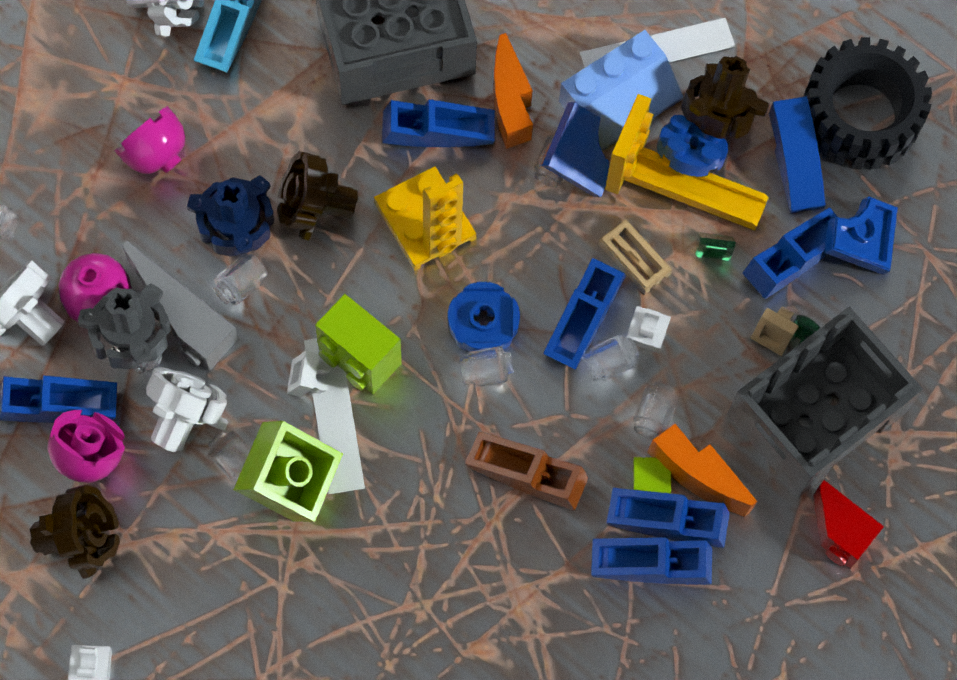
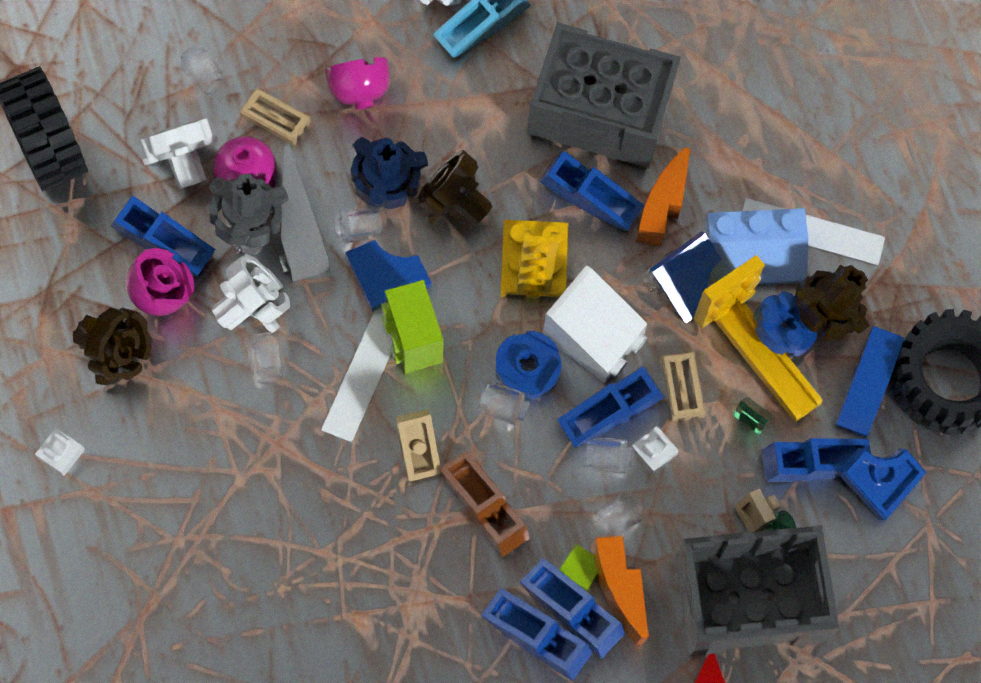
camera: 30 degrees right, 0 degrees up
lime brick [233,421,343,522] -> none
white tile [287,351,331,397] -> none
none -> tan tile [239,87,311,146]
none -> blue tile [345,240,432,312]
none -> tan slope [395,409,441,482]
none -> white slope [543,265,647,383]

